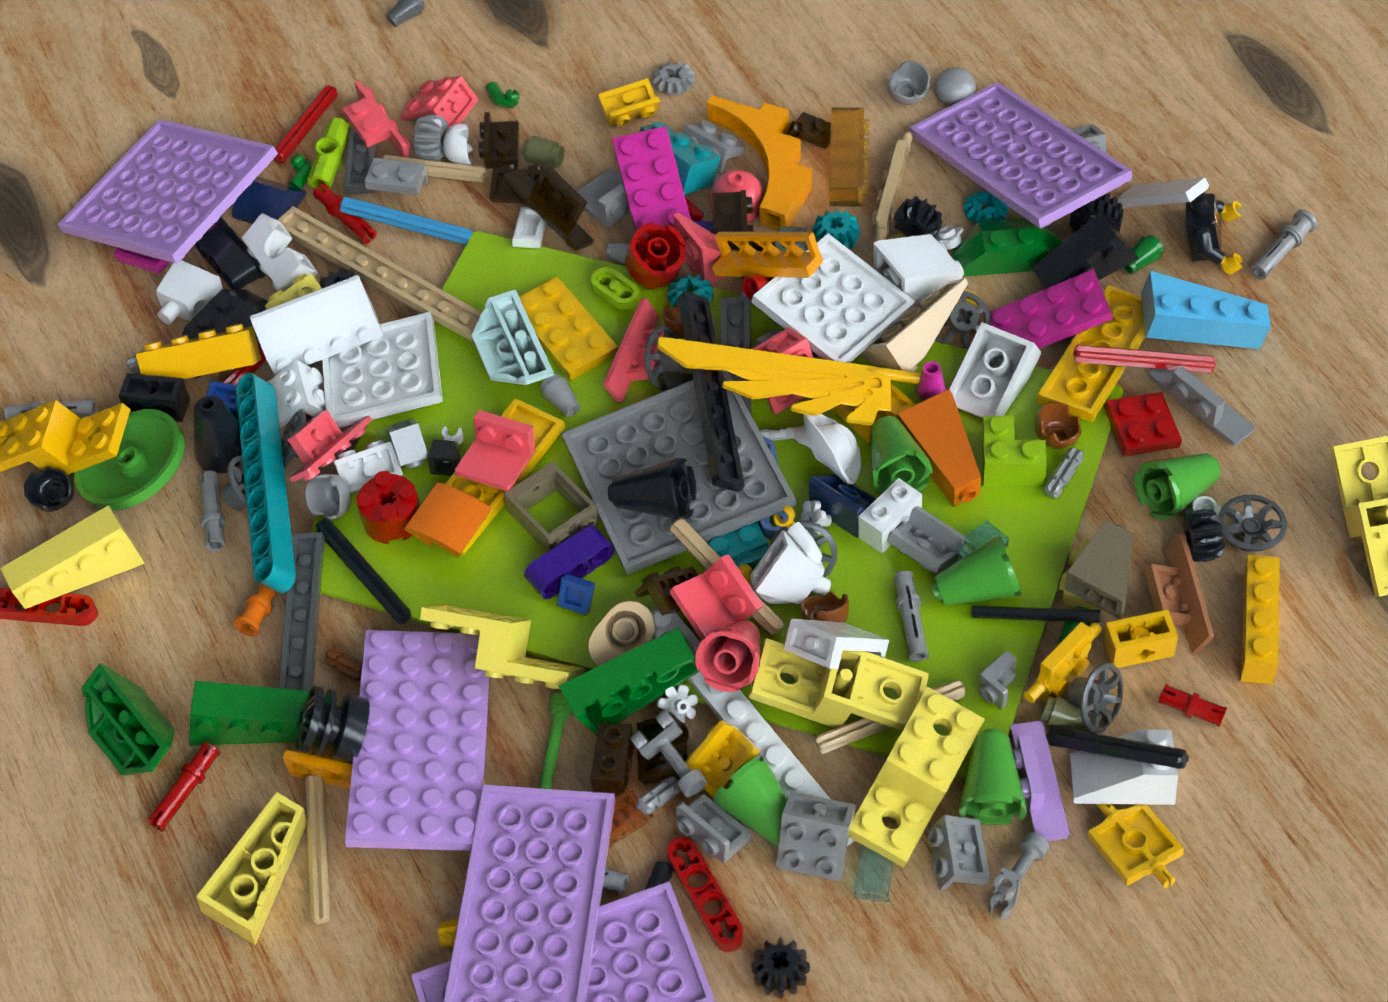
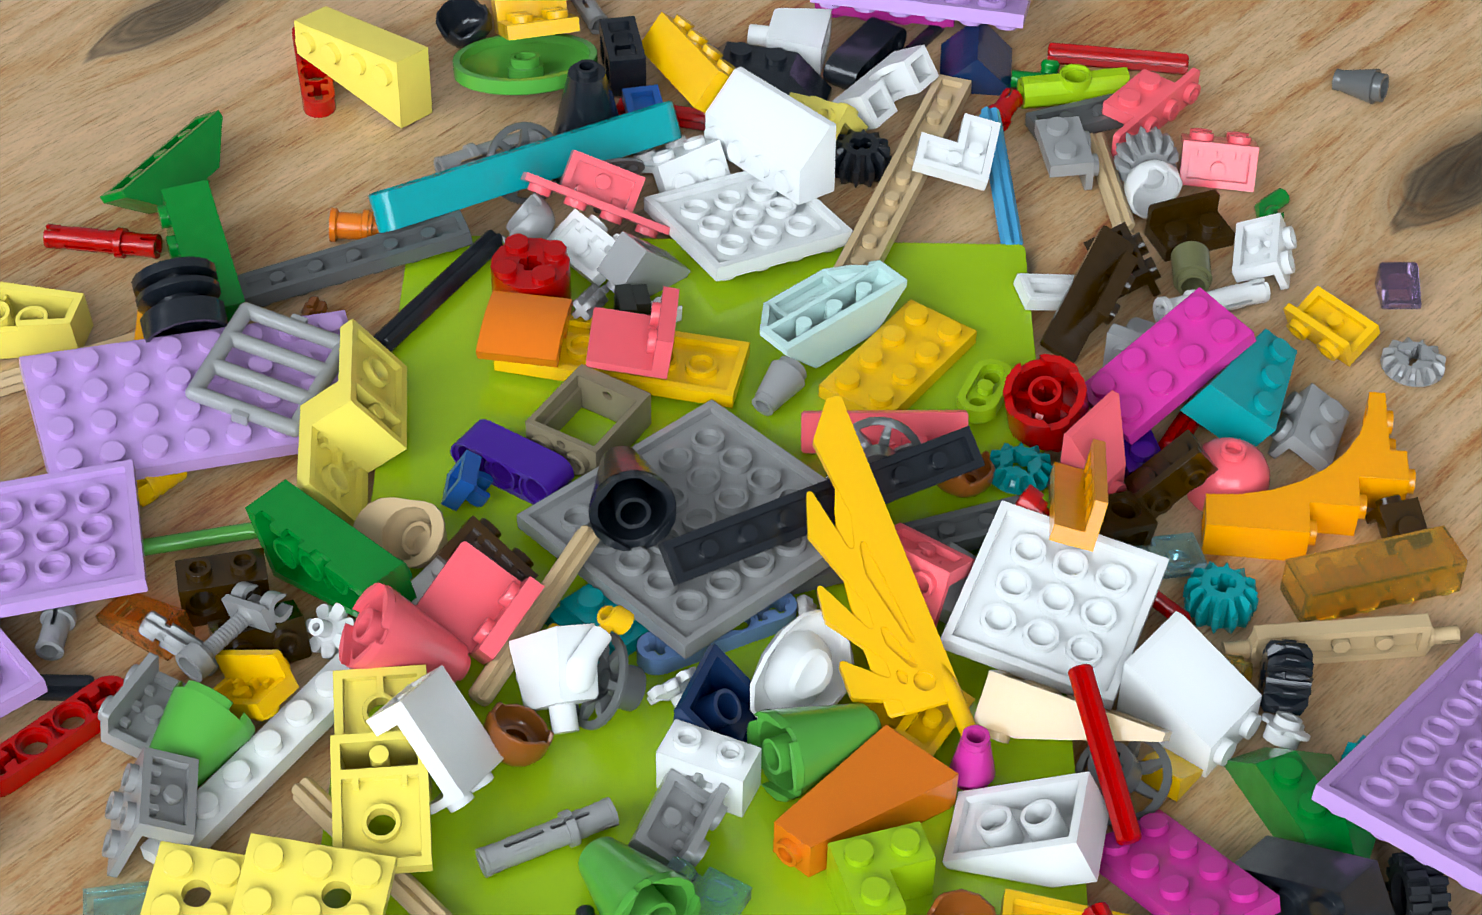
camera: 65 degrees right, 10 degrees down
none -> light grey bar [185,302,340,437]
none -> light grey axle [571,283,609,321]
none -> white plate [912,113,1001,191]
none -> red axle [1068,664,1142,846]
none -> white pin [1153,278,1271,323]
none -> white bracket [1232,212,1297,290]
none -> clear purple slope [1375,262,1422,309]

